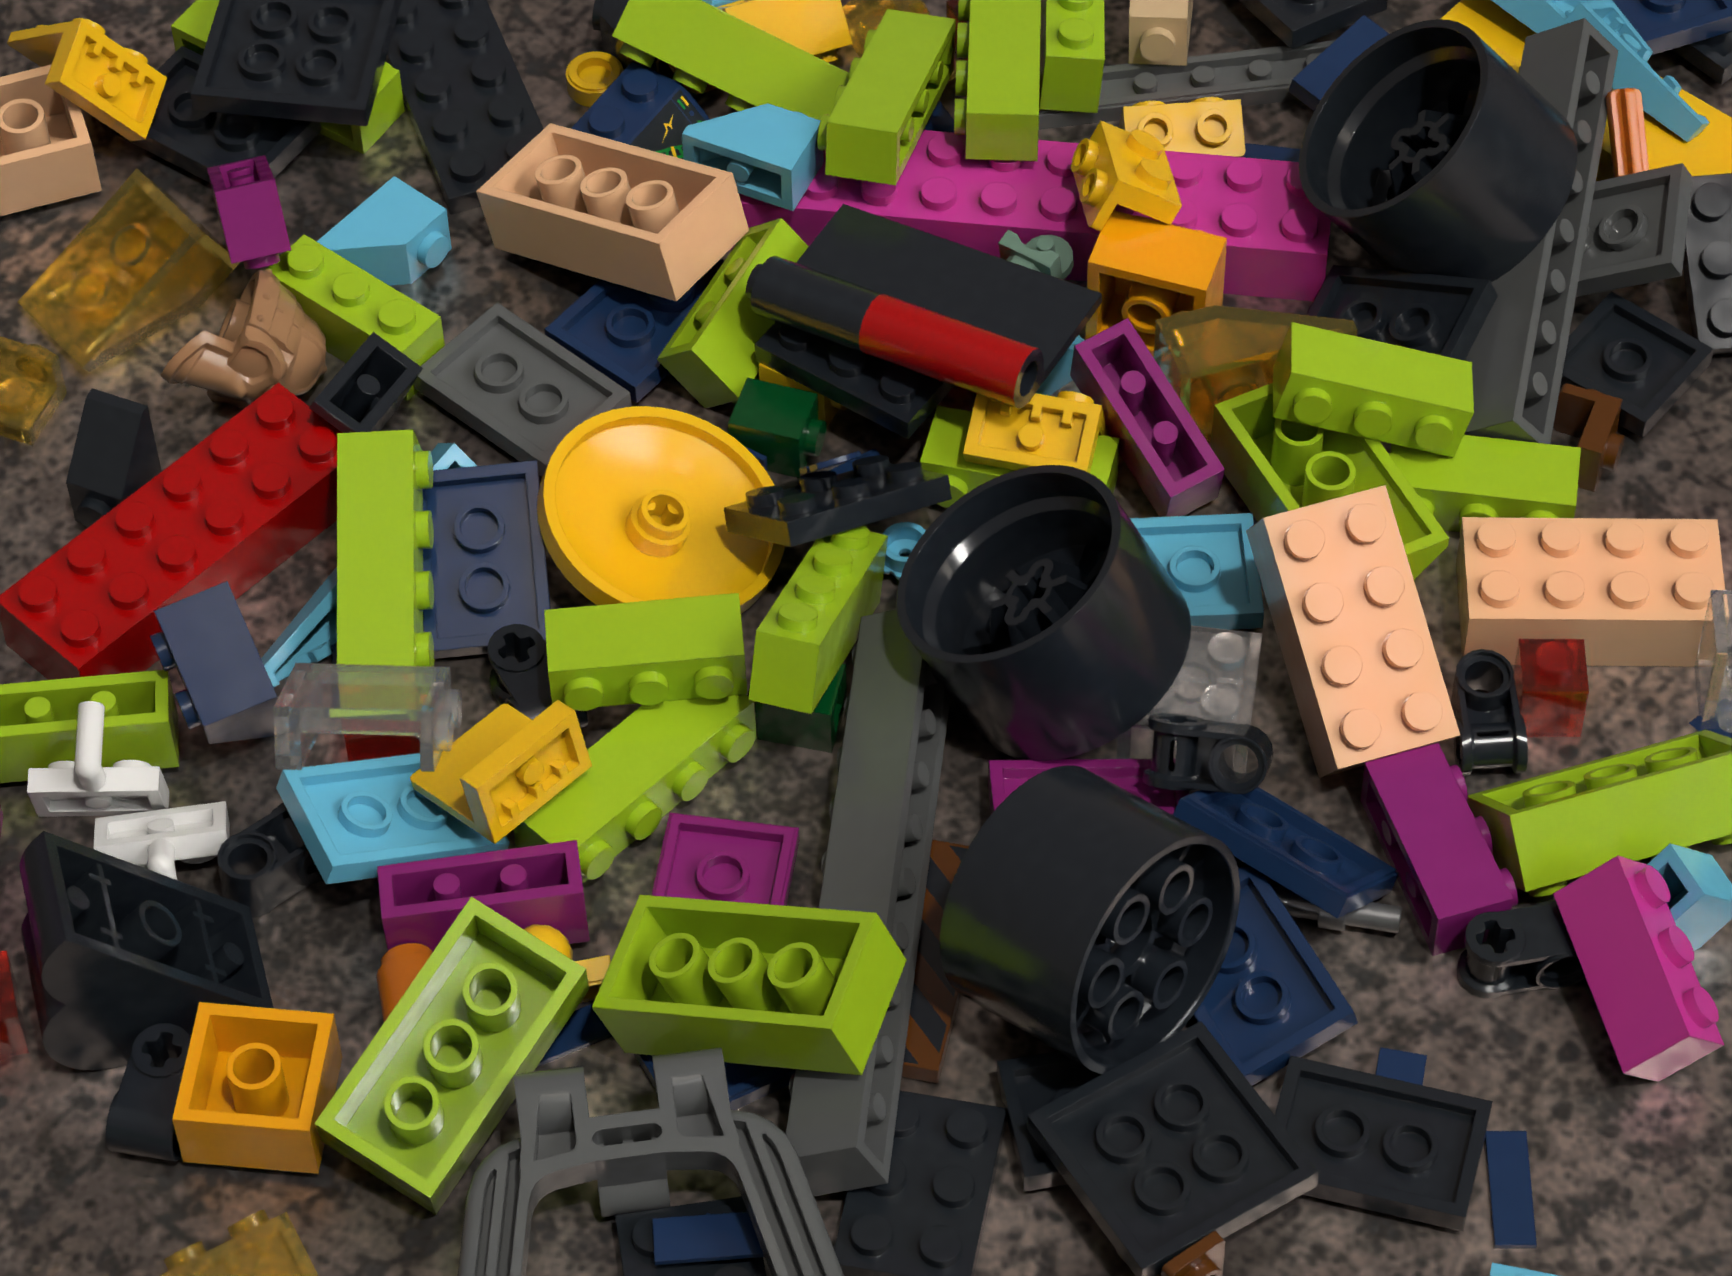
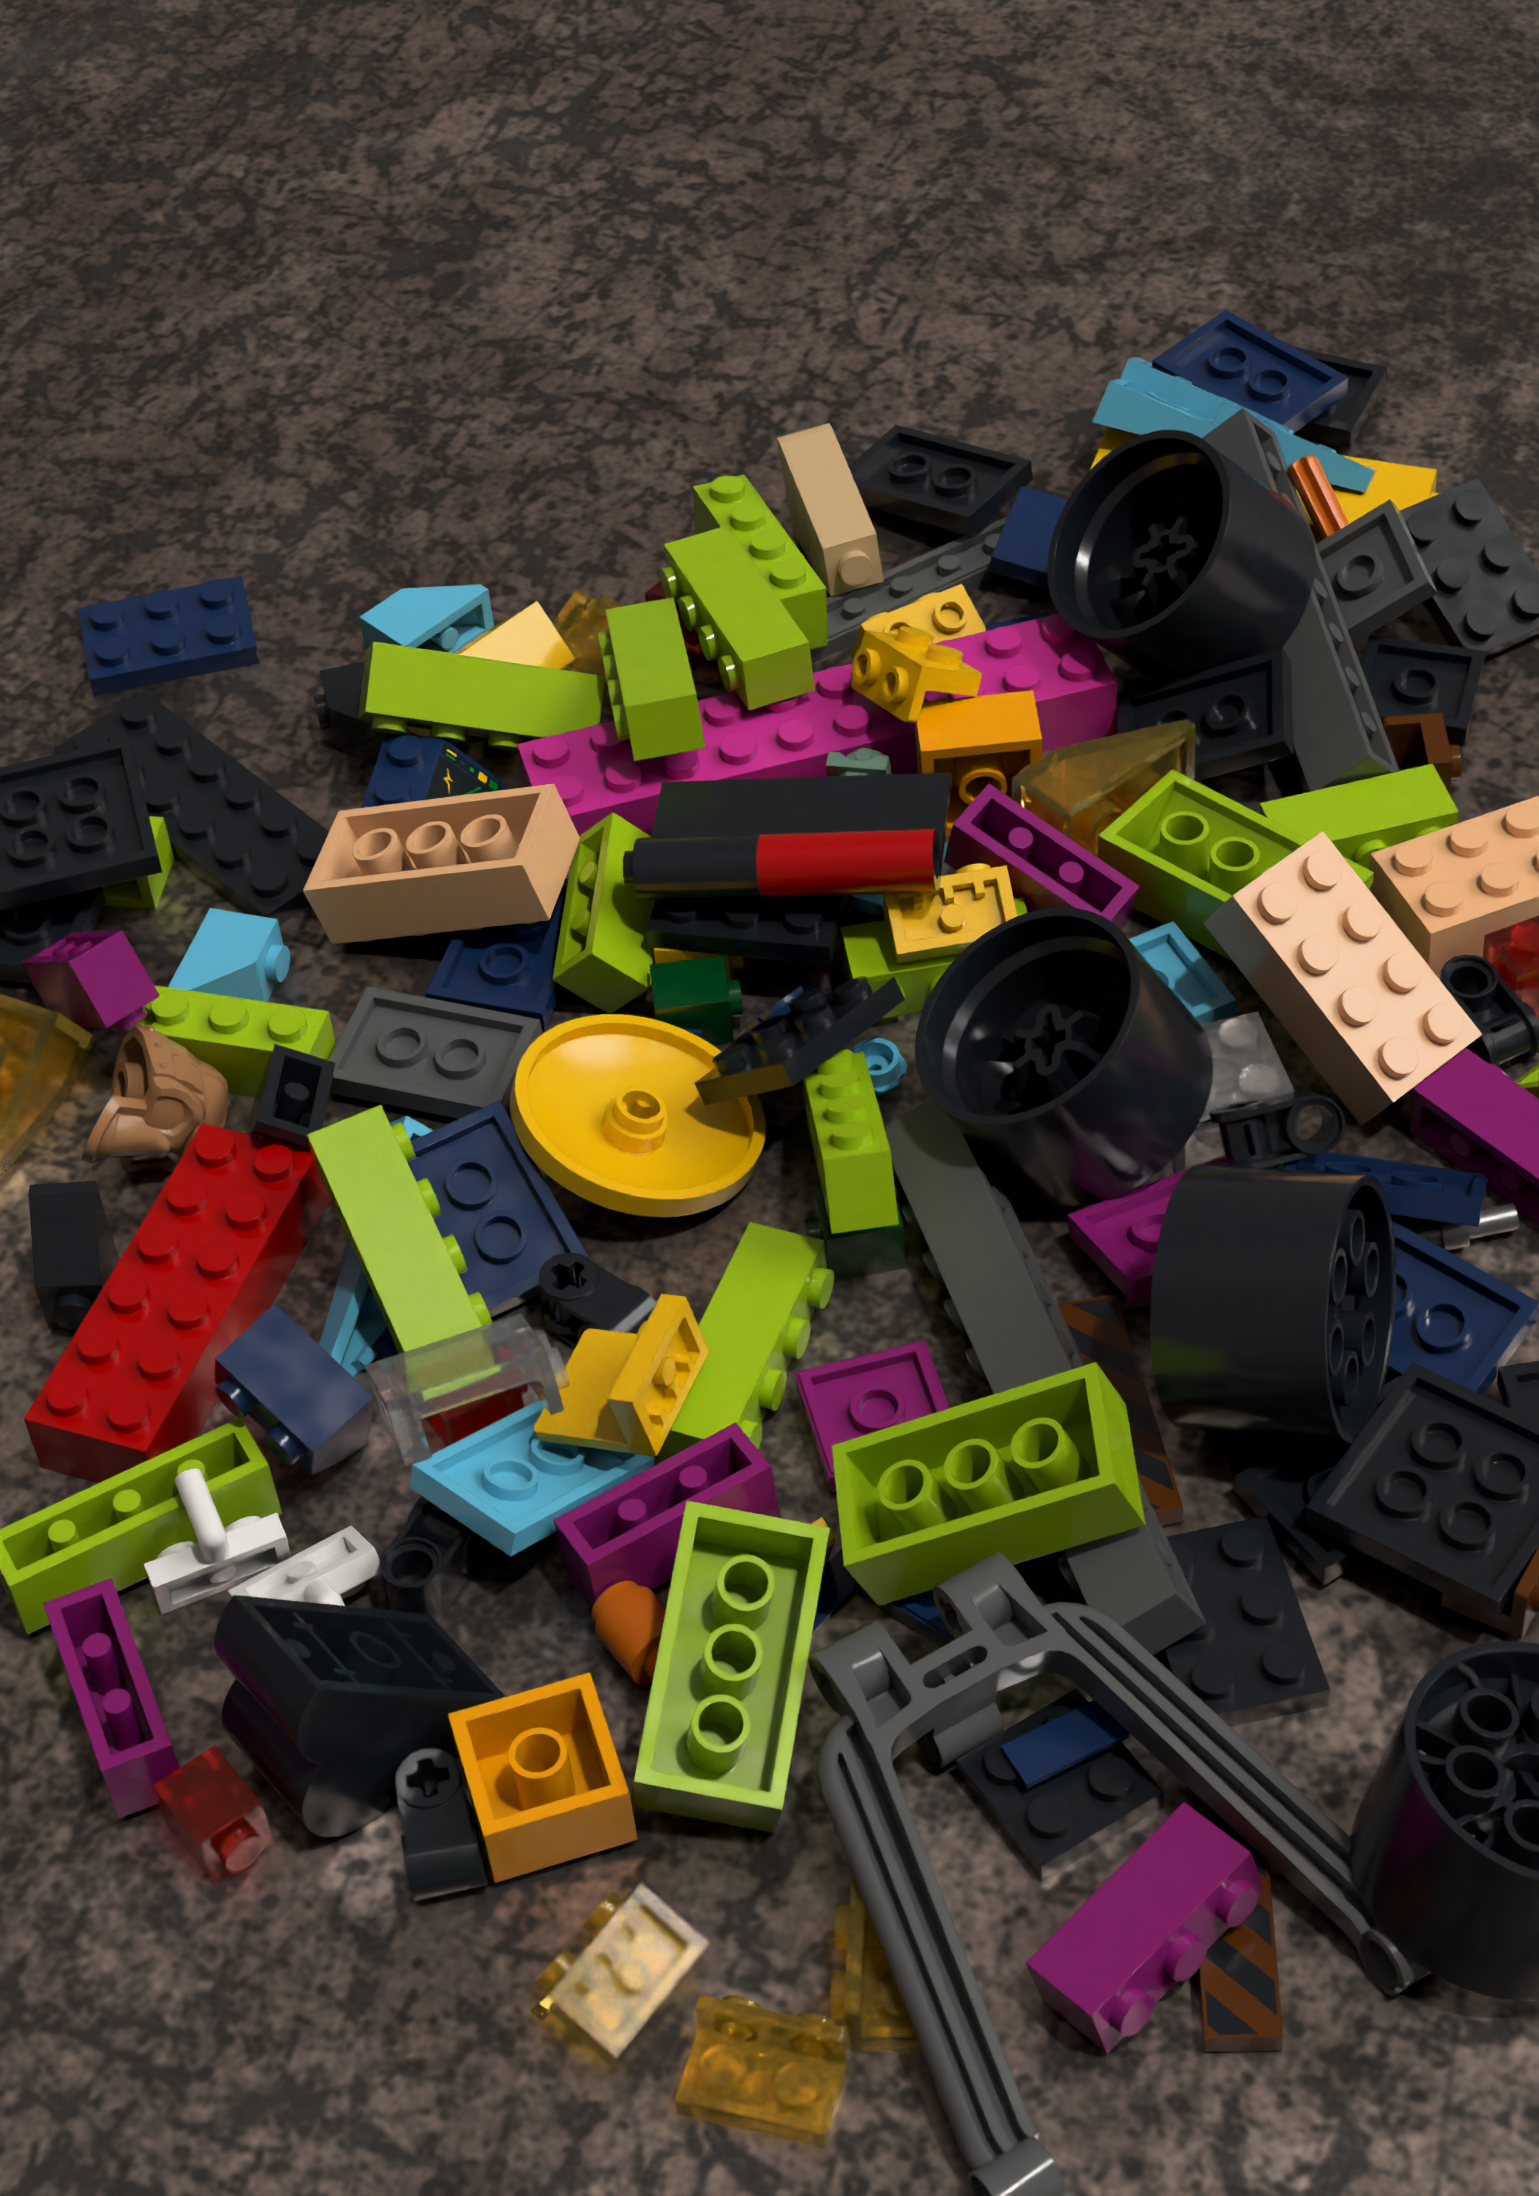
camera: 20 degrees left, 5 degrees down
lime brick [544,593,748,711] -> none
yellow tile [566,51,623,107] -> none
medium azure slope [682,103,824,211] -> none
lime brick [1273,322,1474,457] -> none

